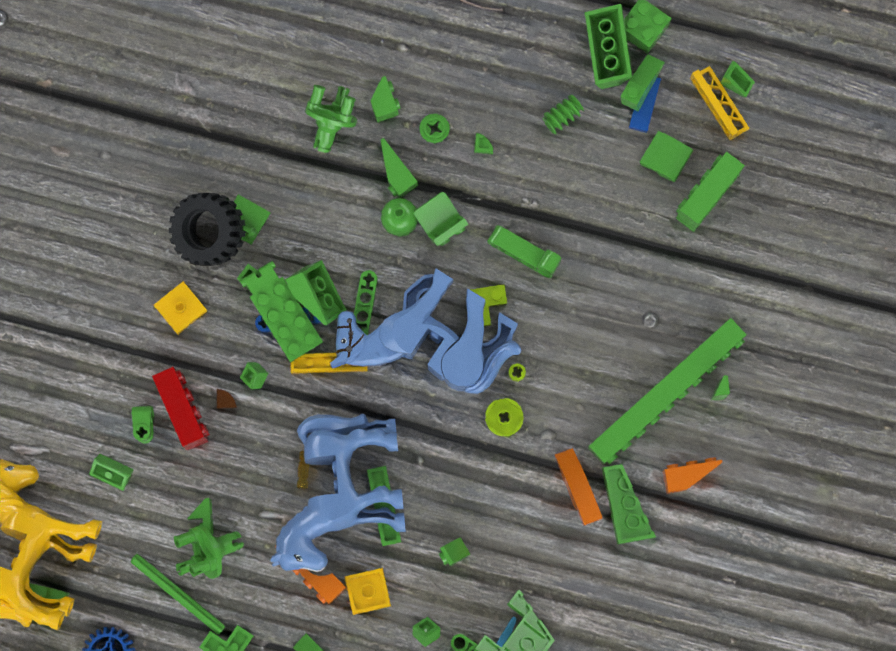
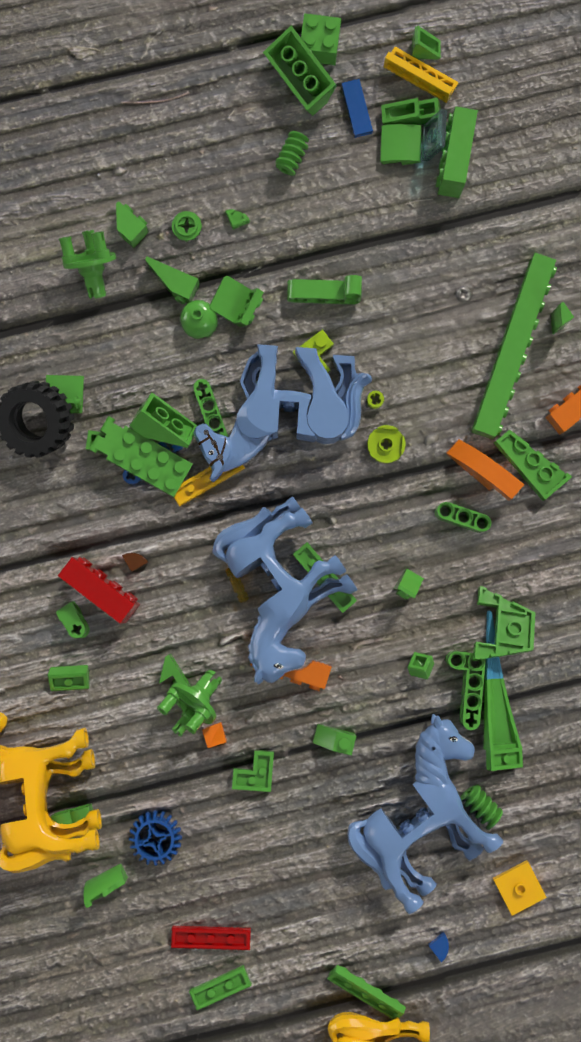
camera: 30 degrees left, 5 degrees up
bright green axle [131,554,225,634] -> none
yellow plate [154,281,207,335] -> none
bright green slope [240,362,269,389] -> none
yellow plate [344,568,391,615] -> none
bright green slope [621,54,665,112] -> none
none -> orange slope [202,722,227,748]
none -> bright green slope [381,97,441,125]
none -> clear light blue plate [422,109,447,162]
none -> bright green beam [435,502,491,533]

